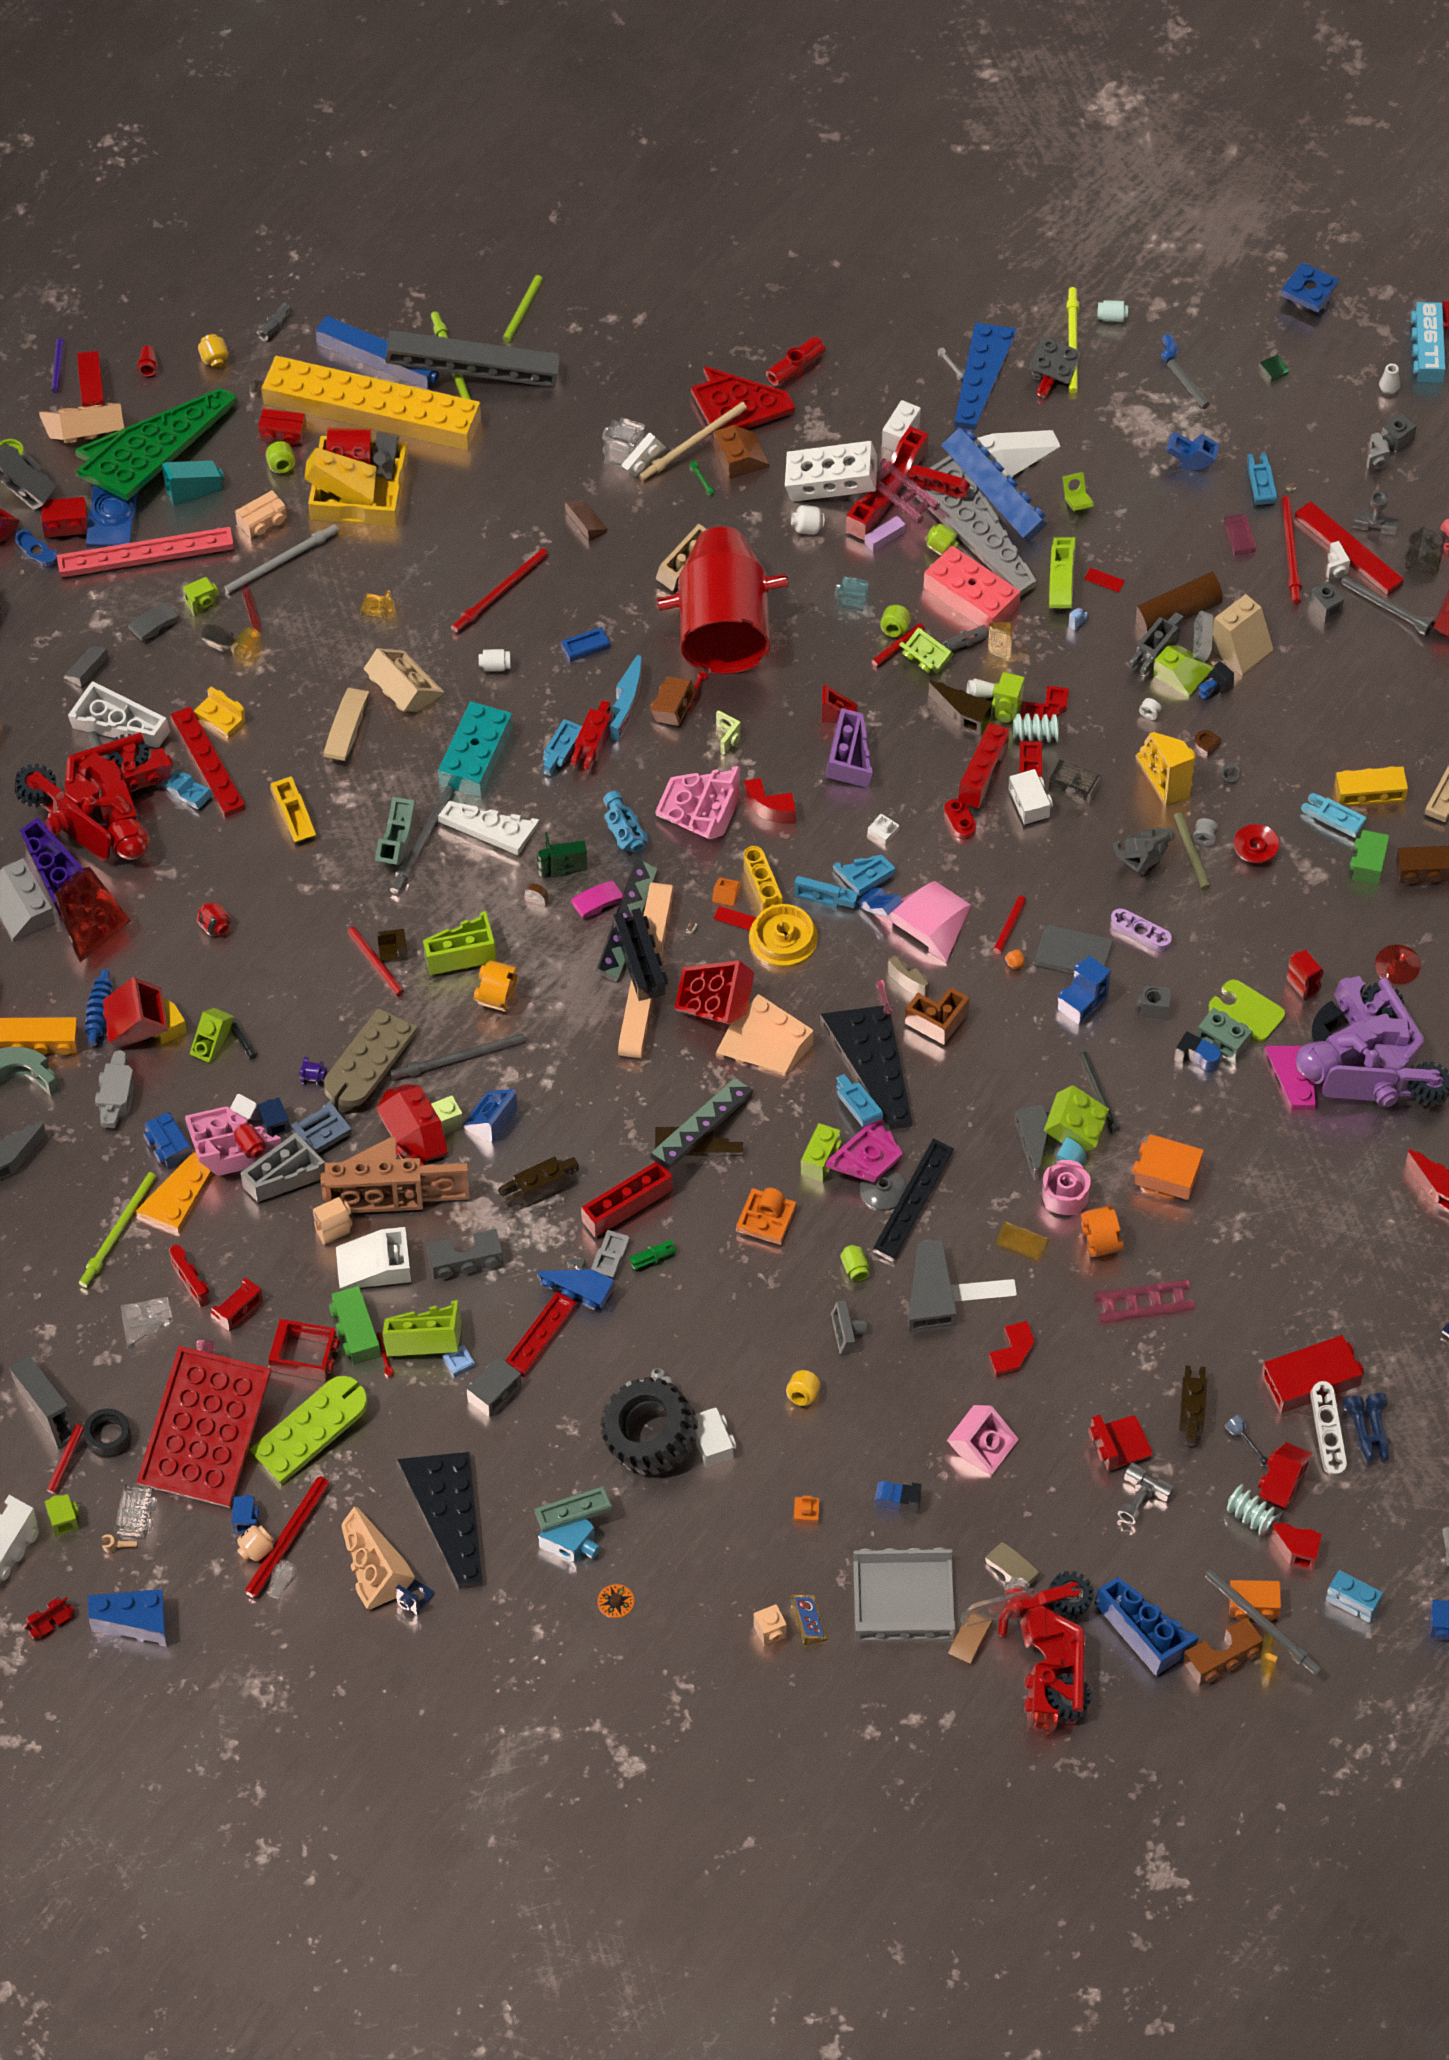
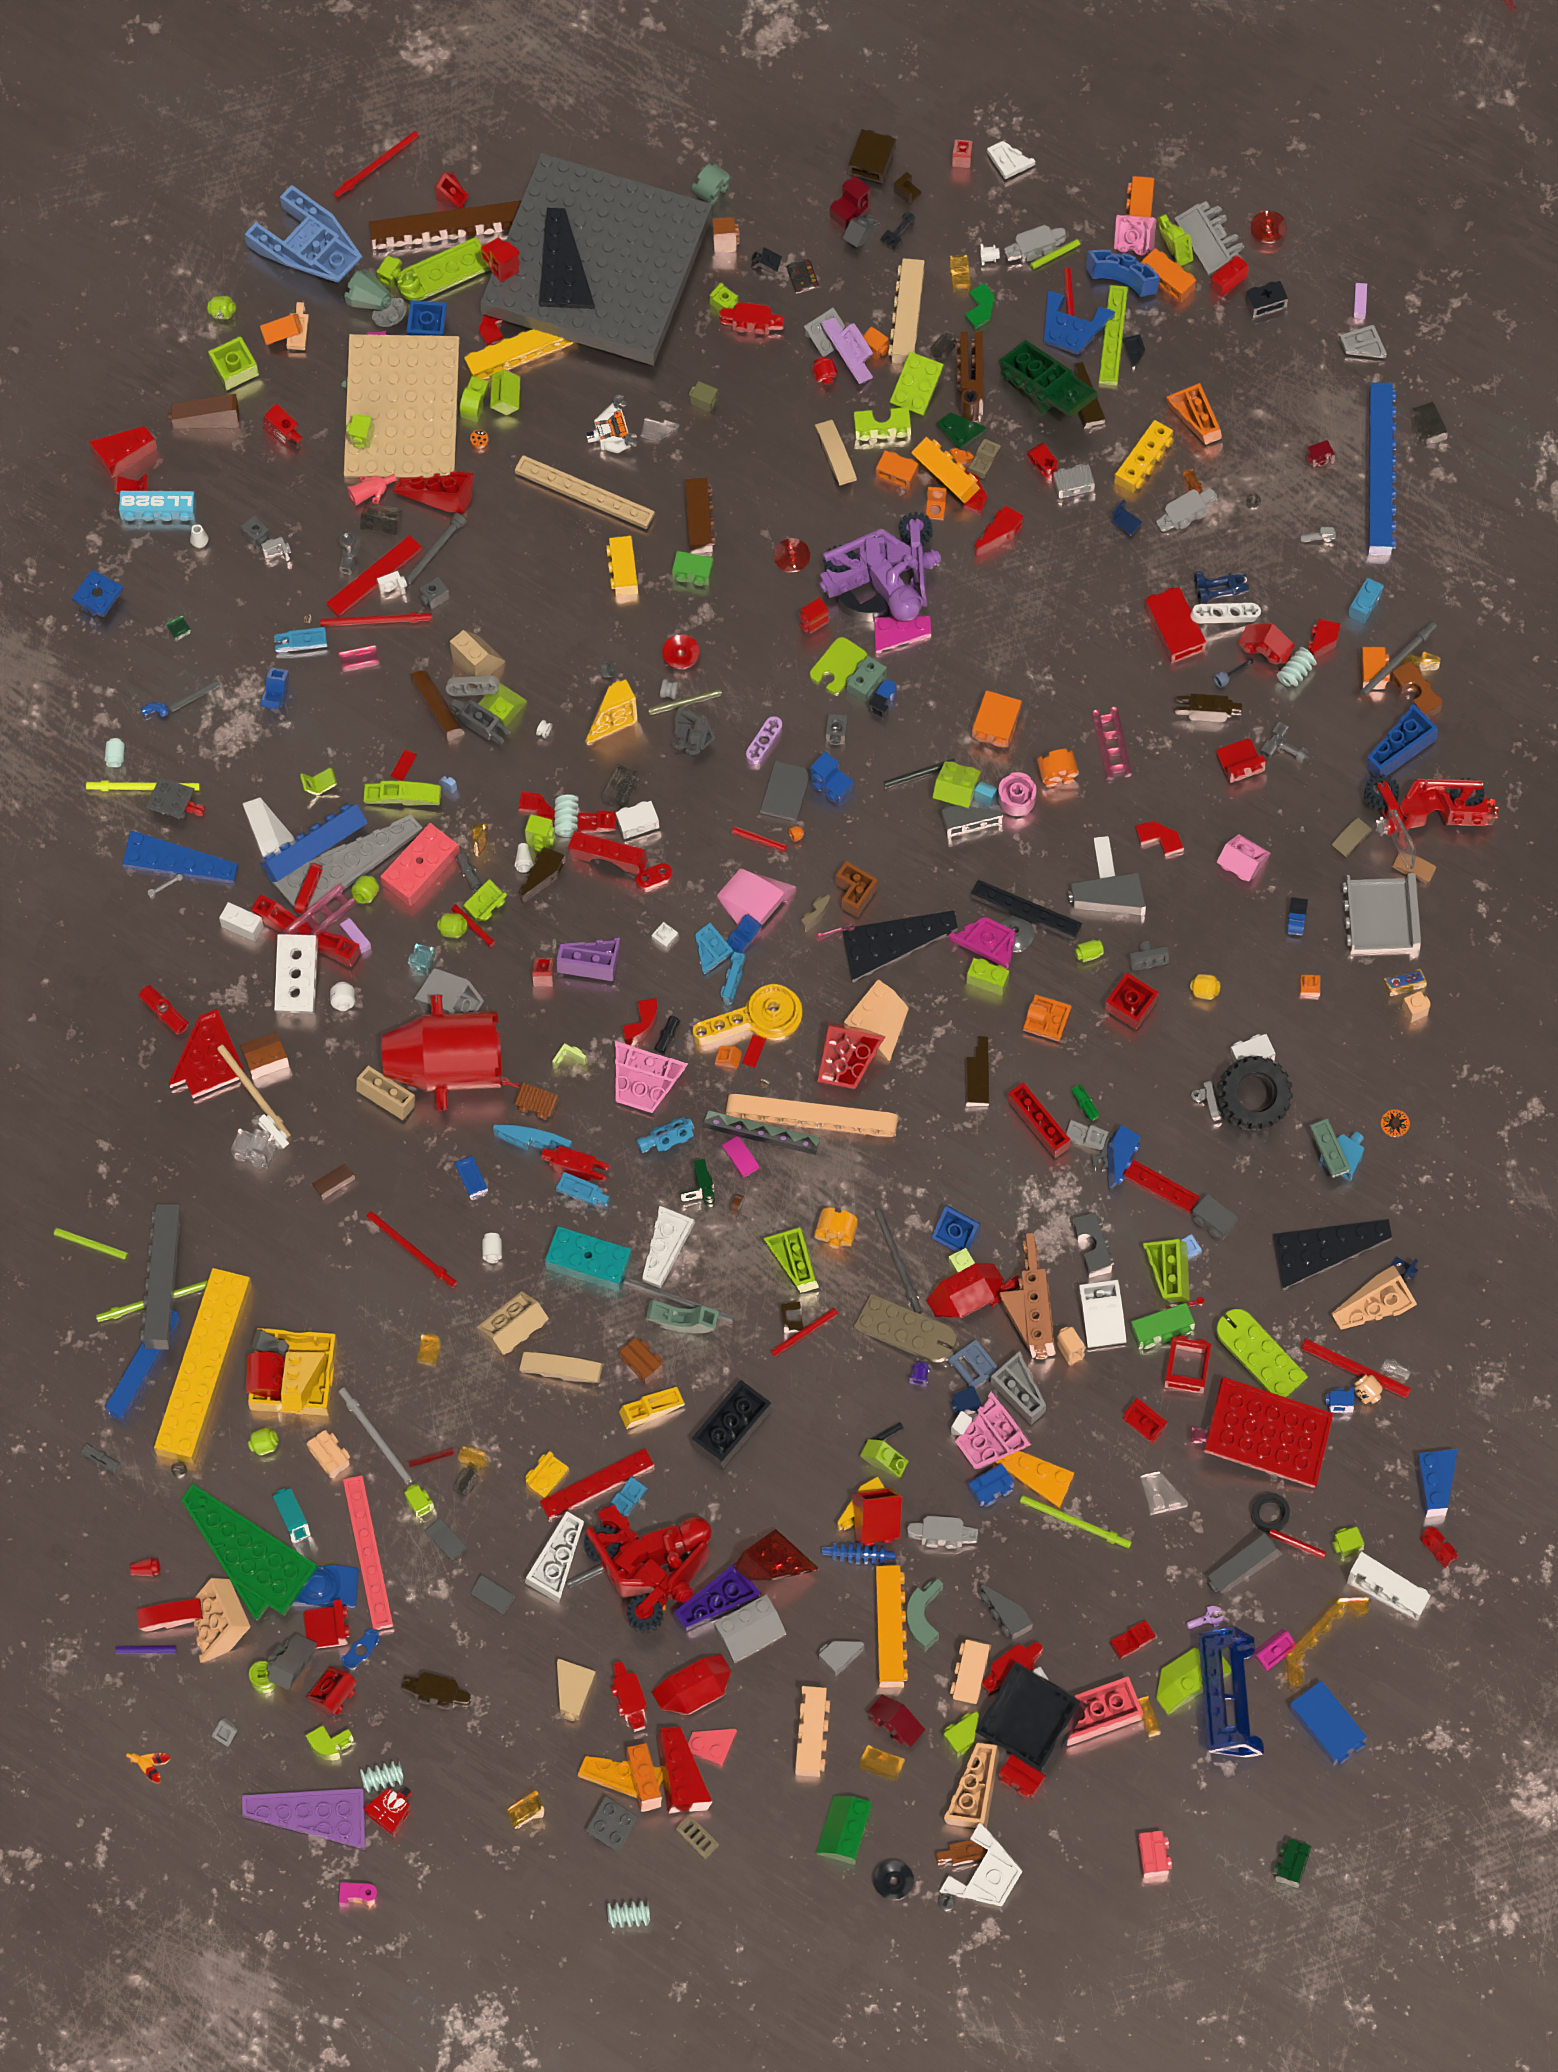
camera: 90 degrees left, 10 degrees up
light nougat hand [102,1534,137,1553] -> none
clear brick [115,1485,157,1541] -> none
red hinge [169,1244,210,1307] -> none
red head [197,902,231,936] -> none
yellow head [198,334,229,368] -> none
red brick [233,1123,266,1158] -> none
red brick [258,408,306,445] -> none
dark brown hinge [498,1156,579,1207] -> none
black brick [613,908,668,1001] -> none
tile [650,1078,753,1170] -> none
green hinge [690,461,715,495] -> none
dark azure hinge [836,1074,883,1127] -> none
clear yellow slope [995,1221,1050,1261] -> none
reddish brown tile [1194,730,1222,757] -> none
black piece [1198,661,1234,699] -> none
medium azure hinge [1301,793,1367,838] -> none
none -> light grey slope [414,968,484,1014]
none -> dark orange brick [619,1337,663,1384]
none -> black pin [654,1016,681,1055]
none -> black brick [691,1380,772,1469]
none -> red brick [1105,973,1159,1030]

